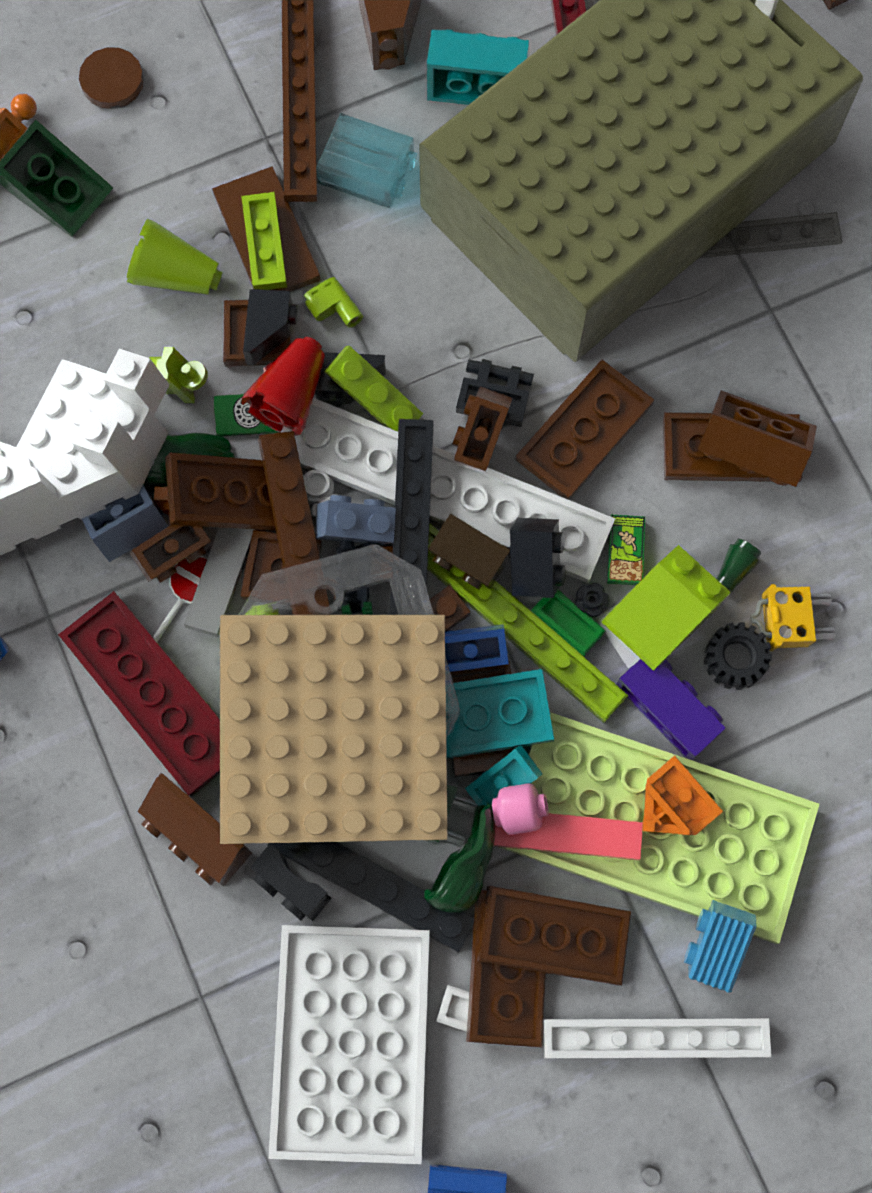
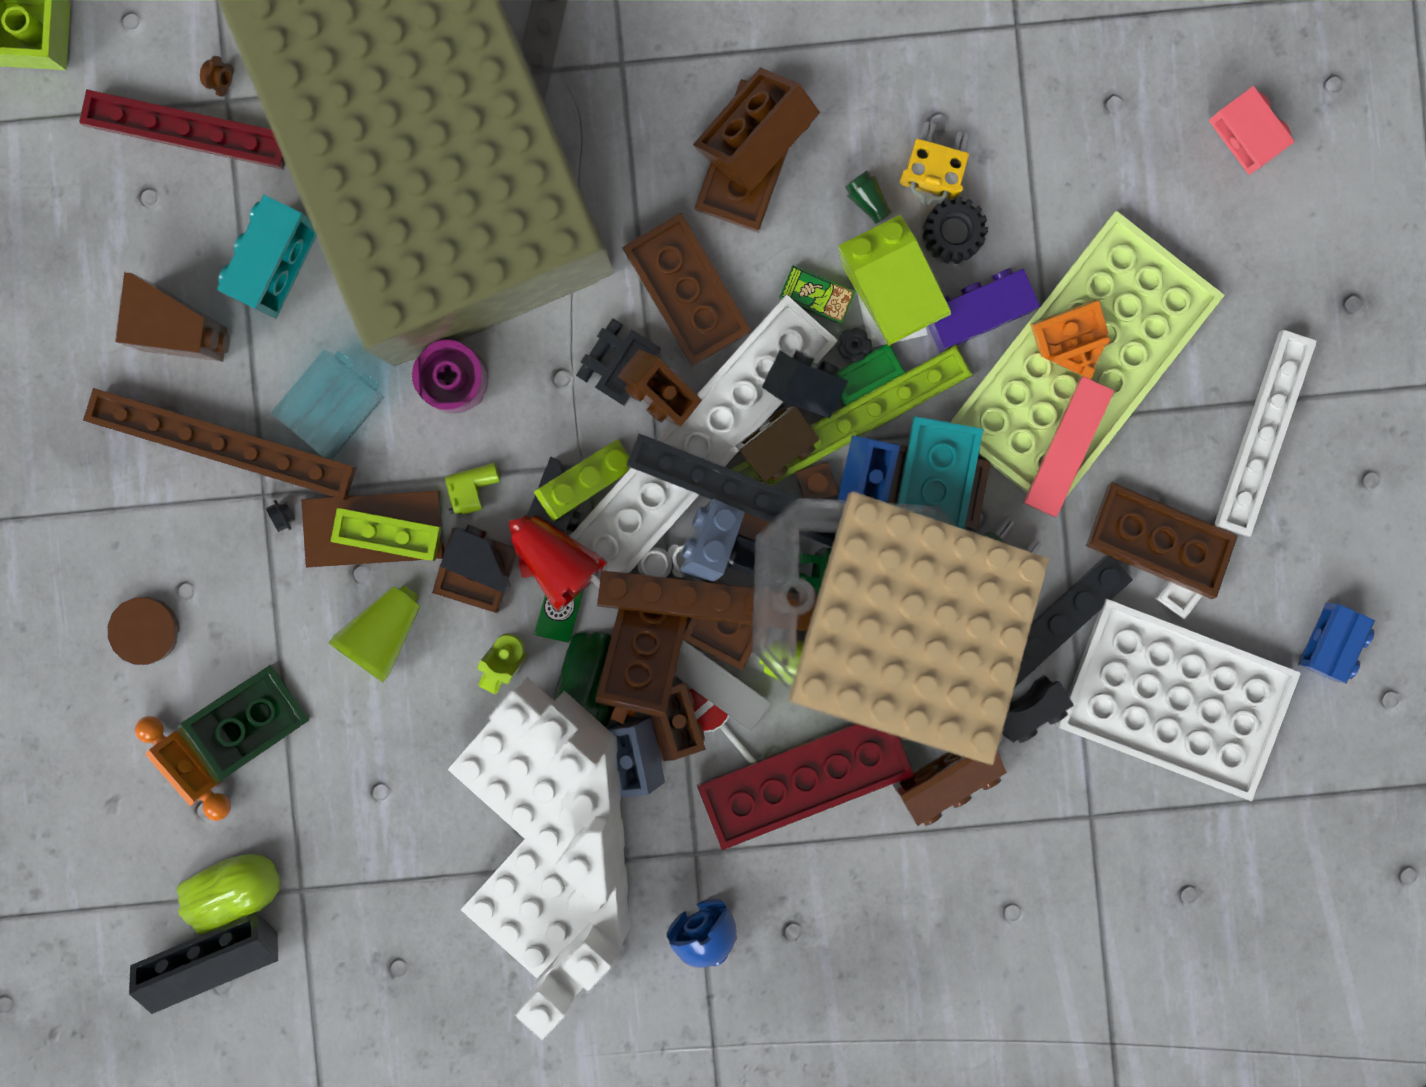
camera: 65 degrees left, 15 degrees up
dark green hair [424,803,495,913] -> none
teal plate [465,745,543,806] -> none
reddish brown tile [476,886,631,986] -> none
bright pink head [492,783,549,835] -> none
dark azure brick [684,900,757,993] -> none
none -> black plate [265,500,295,532]
none -> magenta brick [412,340,488,413]

